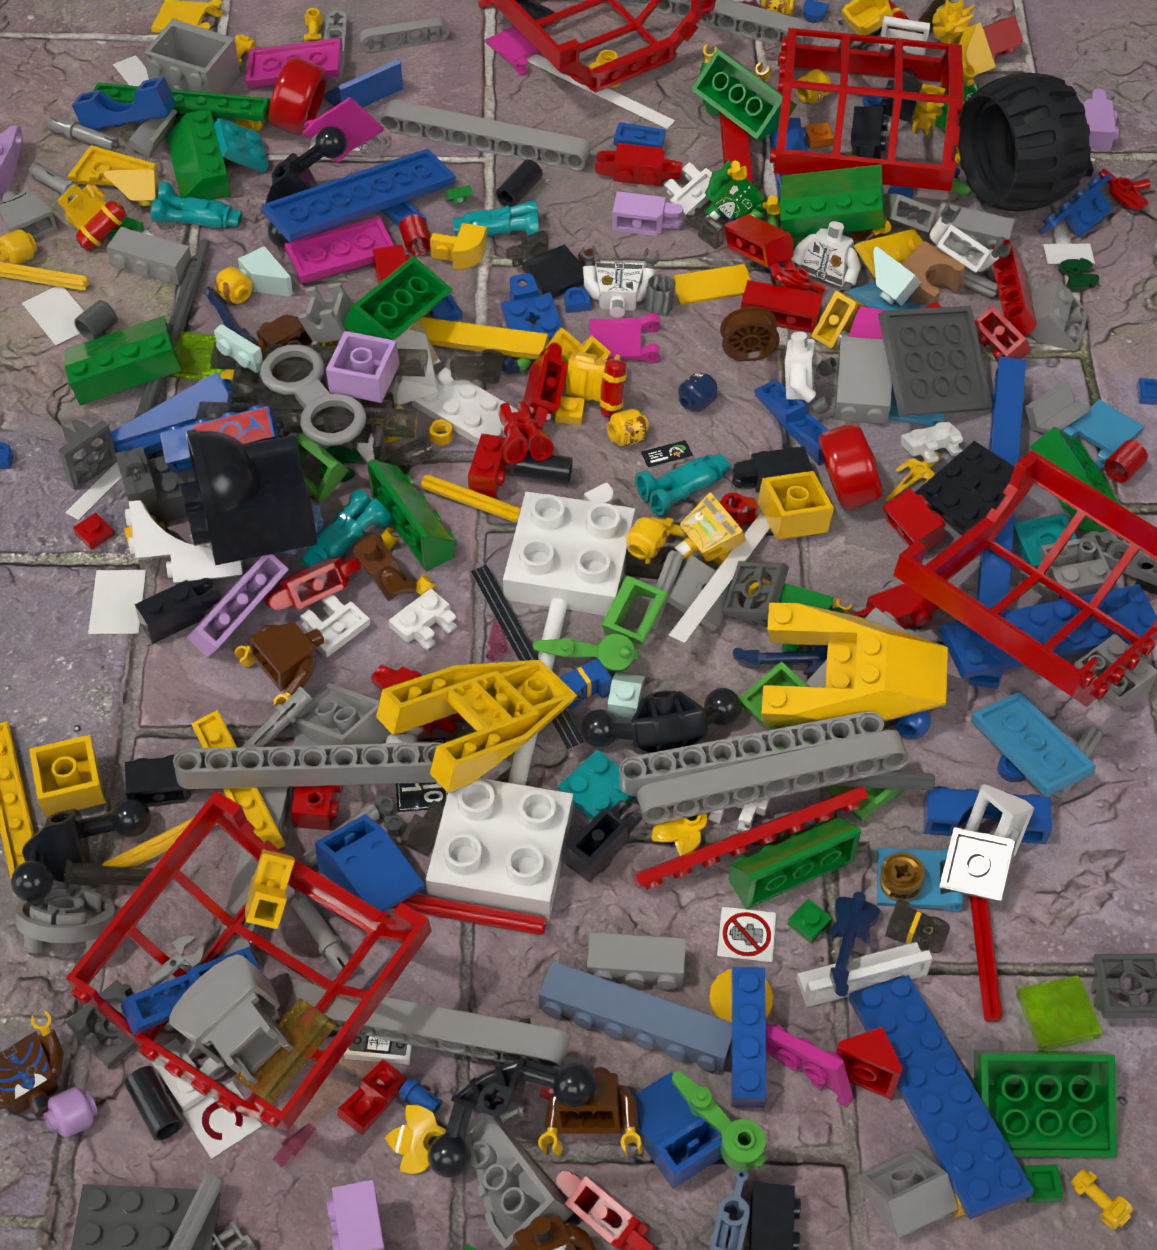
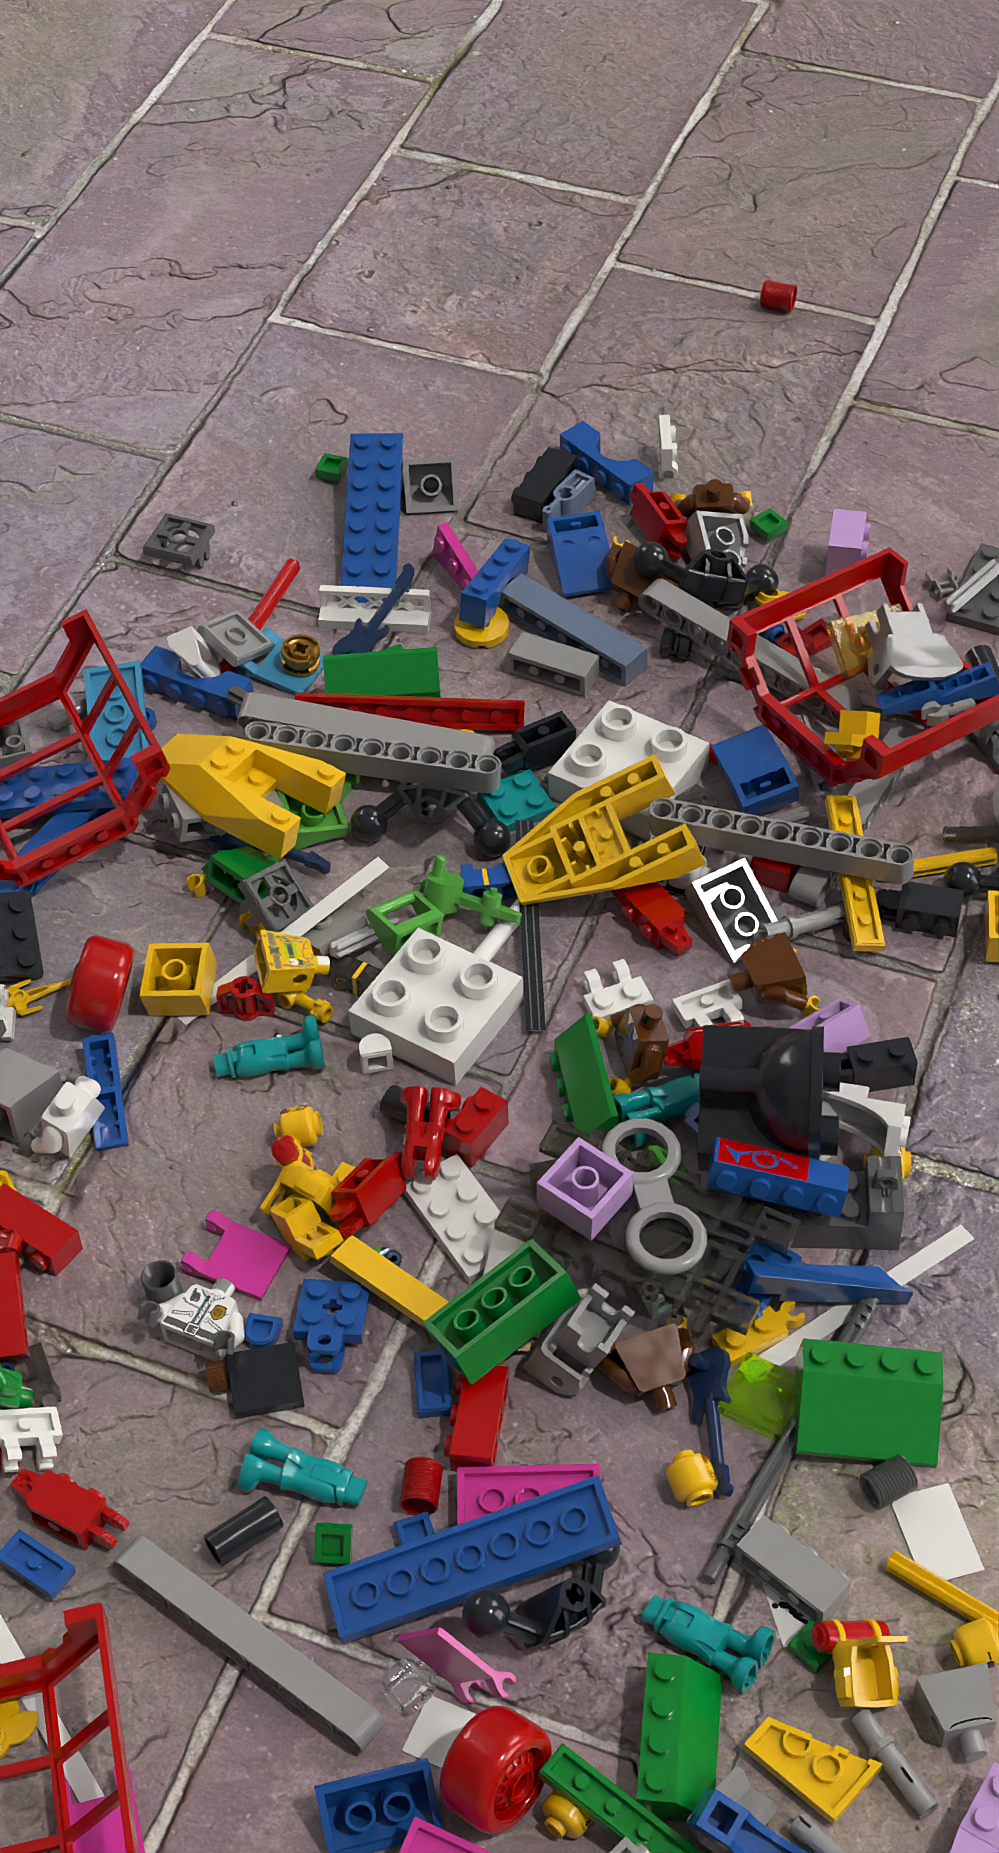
camera: 155 degrees left, 5 degrees down
dark grey piece [58,420,117,490] -> none
red plate [73,513,114,550] -> none
white sticker [88,570,146,634] -> none
yellow slope [104,170,159,206] -> none
teal plate [214,118,269,173] -> none
light aqua plate [214,324,263,373] -> none
light aqua slope [238,246,293,296] -> none
yellow axle [421,475,521,523] -> none
yellow axle [429,419,453,446] -> none
yellow brick [430,223,487,270] -> none
clear smoke piece [450,349,505,384] -> none
clear pink bar [486,622,508,662] -> none
clear smoke plate [506,230,548,267] -> none
light aqua slope [607,672,645,722] -> none
lavender hinge [612,191,684,236] -> none
yellow head [625,517,668,560] -> none
black sticker [641,440,693,467] -> none
yellow piece [670,264,751,305] -> none
bright green piece [672,1071,767,1171] -> none
dark blue head [678,372,718,412] -> none
sticker [717,907,776,962] -> none
reddish brown wheel [720,307,780,361] -> none
black hinge [732,446,813,493] -> none
red slope [836,1027,903,1100] -> none
red hinge [853,584,940,630] -> none
red brick [883,488,946,552] -> none
clear smoke leg [885,899,950,953] -> none
green slope [974,1050,1117,1157] -> none
clear neon green plate [1016,975,1102,1051] -> none
yellow bar [1070,1168,1133,1230] -> none

